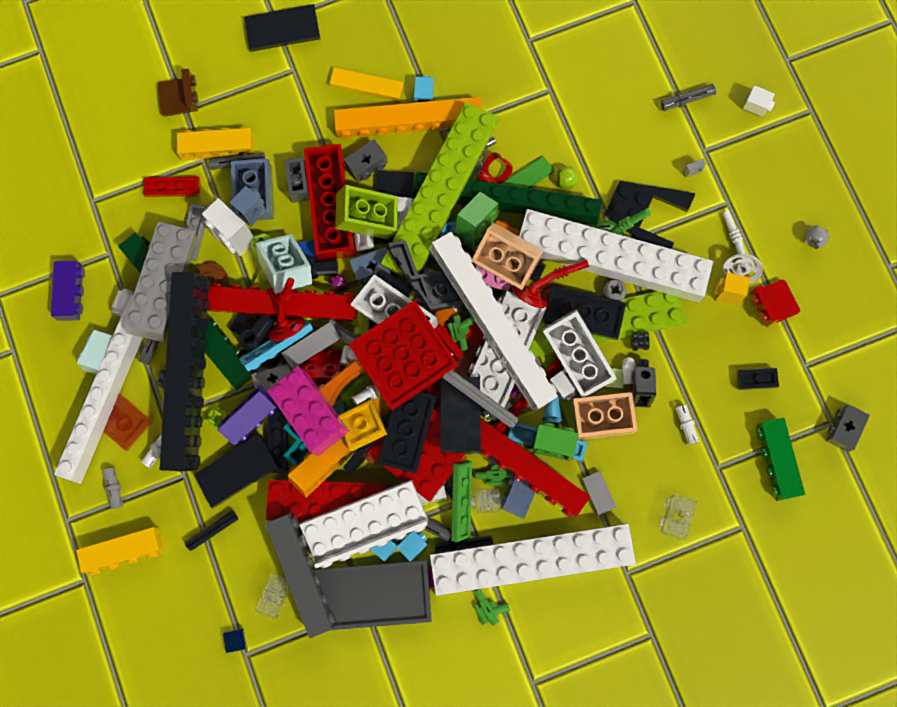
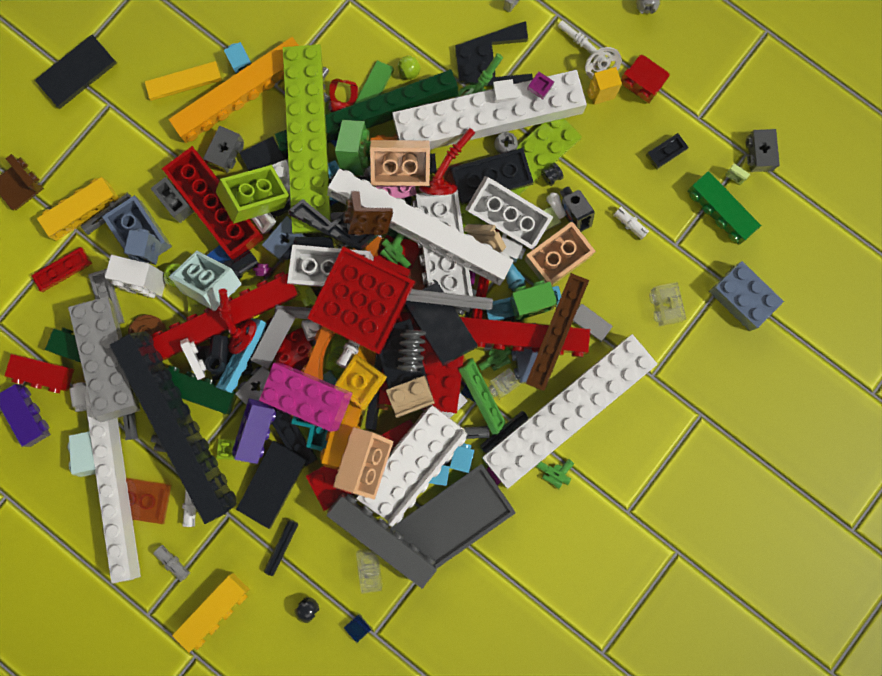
camera: 35 degrees left, 5 degrees up
none -> red brick [4,354,75,394]
none -> white plate [180,338,207,380]
none -> black piece [294,597,320,623]
none -> light nougat brick [334,427,393,500]
none -> reddish brown bracket [343,191,393,235]
none -> tan plate [386,376,435,418]
none -> dark grey piece [397,330,426,372]
none -> tan plate [463,224,506,252]
none -> white tile [493,79,516,103]
none -> reddish brown plate [525,273,589,391]
none -> magenta plate [527,71,555,99]
none -> sand blue brick [709,261,784,331]
none -> yellowish green tile [725,164,750,185]

